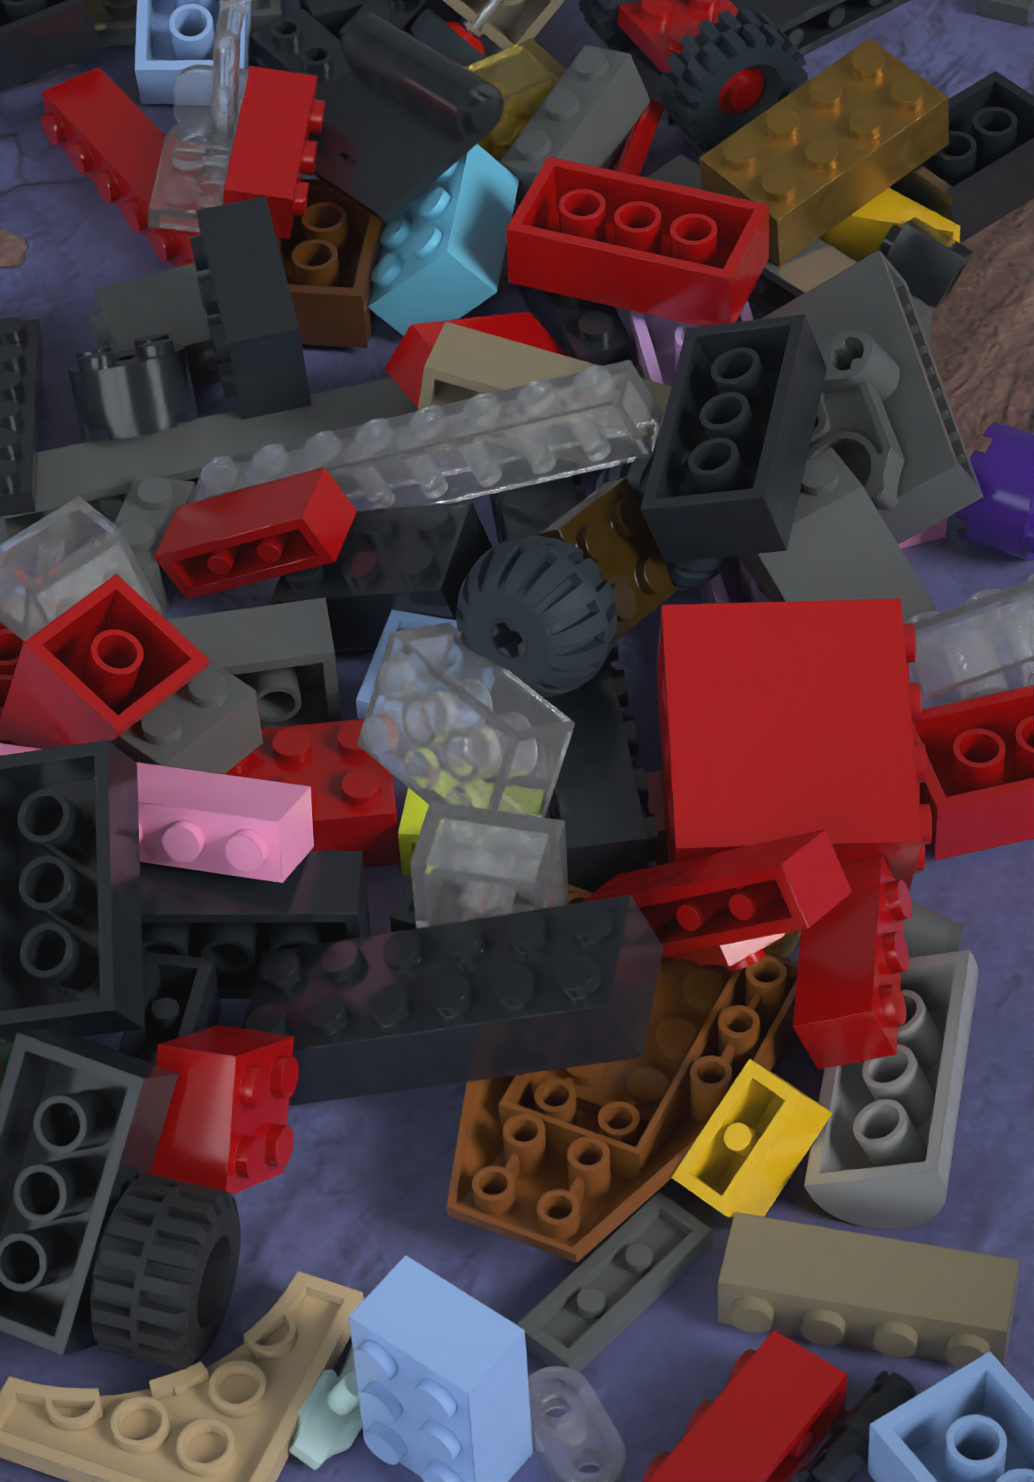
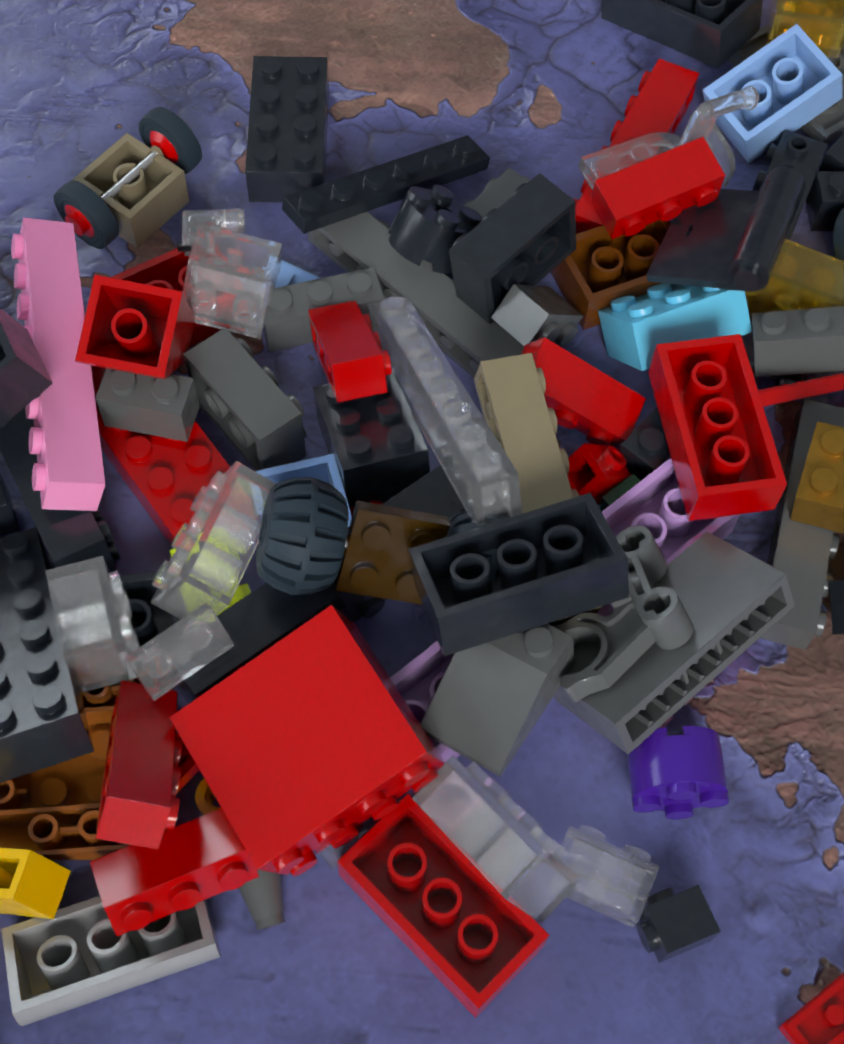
camera: 55 degrees right, 15 degrees up
none -> clear plate [125,603,235,701]
none -> dark grey brick [491,284,583,347]

